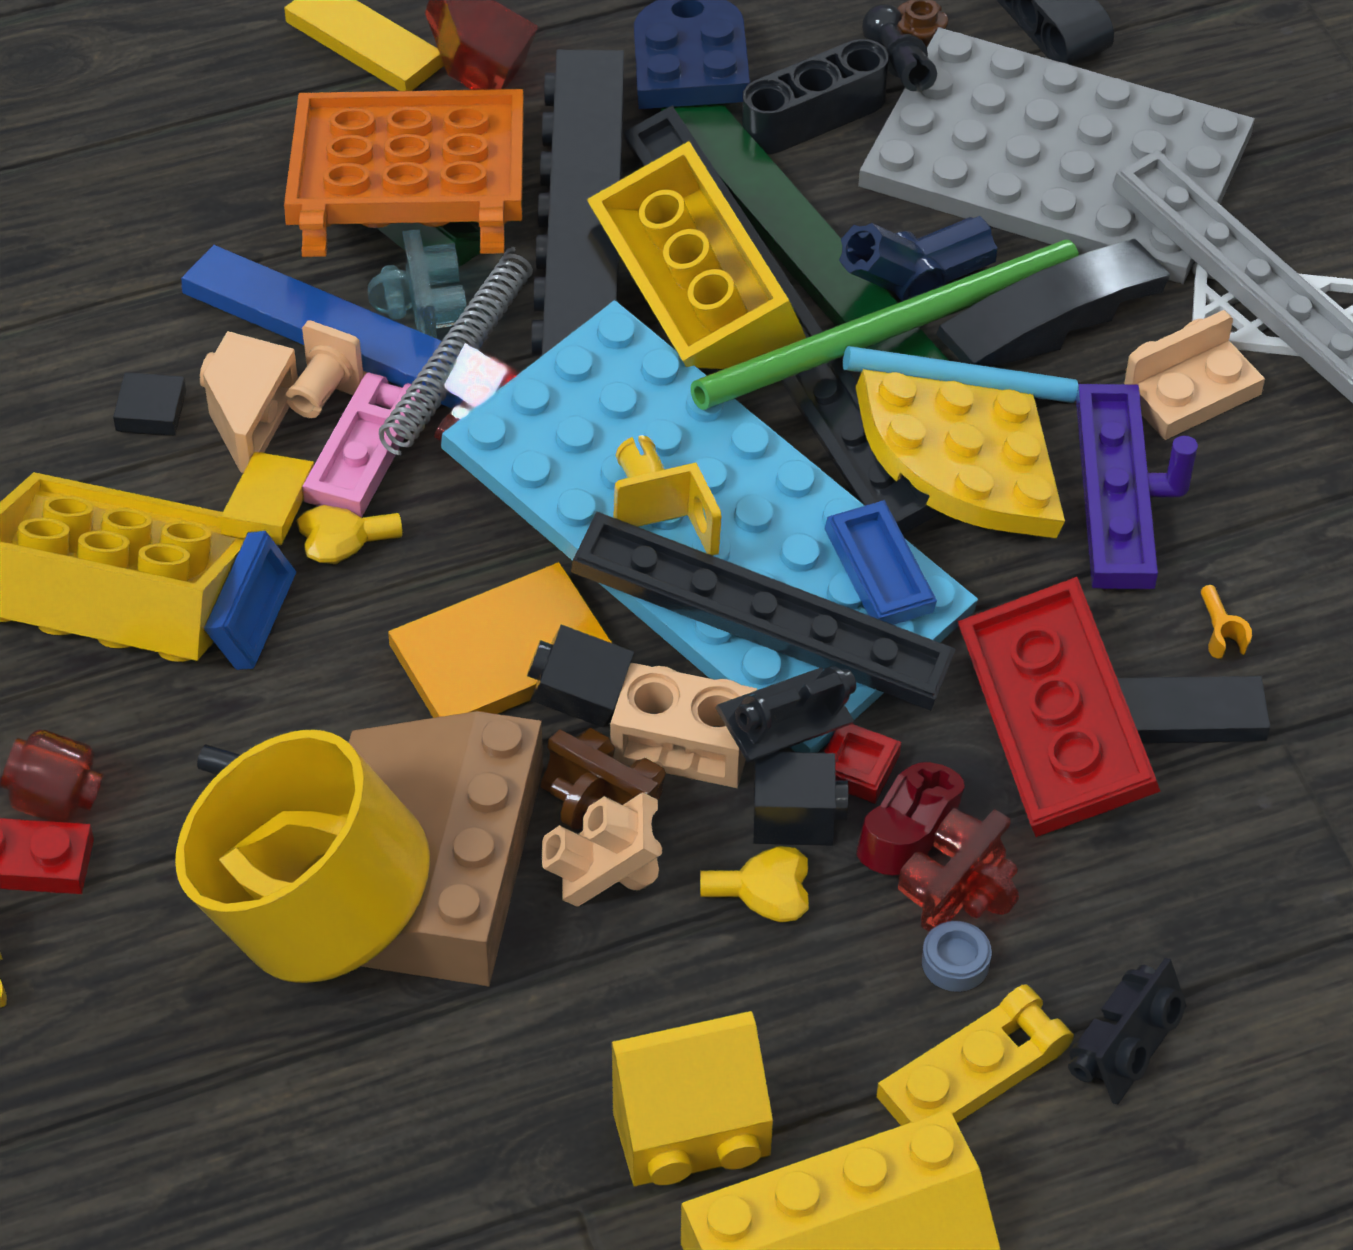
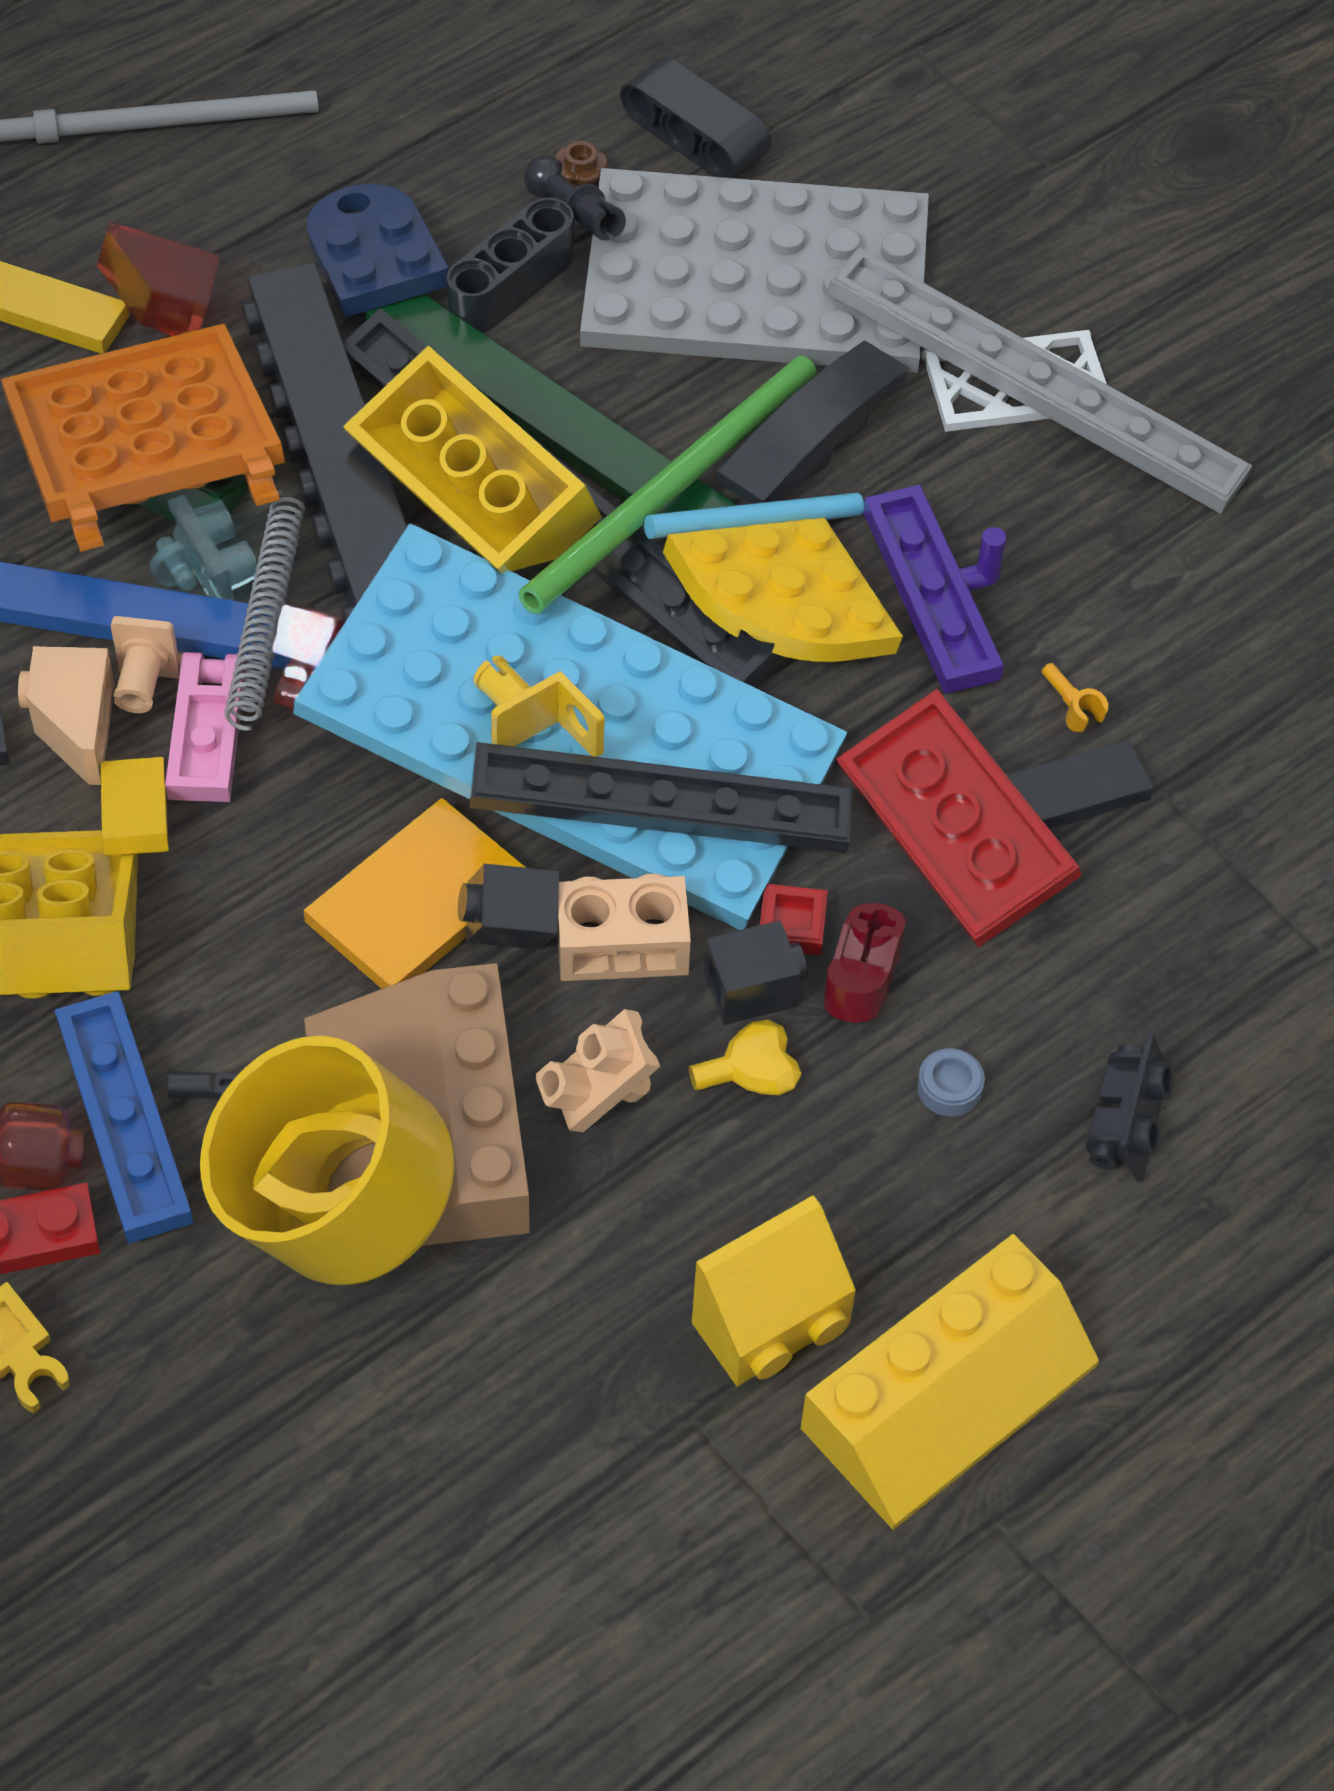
camera: 20 degrees left, 5 degrees up
blue tile [204,531,296,670] -> none
yellow rock [297,505,402,564] -> none
reddish brown hips [541,728,666,829] -> none
black hinge [715,666,856,763] -> none
blue tile [824,500,937,625] -> none
dark blue piece [839,216,998,301] -> none
yellow plate [877,984,1074,1126] -> none
clear red hips [898,808,1019,932] -> none
light nougat bracket [1124,310,1265,440] -> none
none -> blue plate [55,991,193,1244]

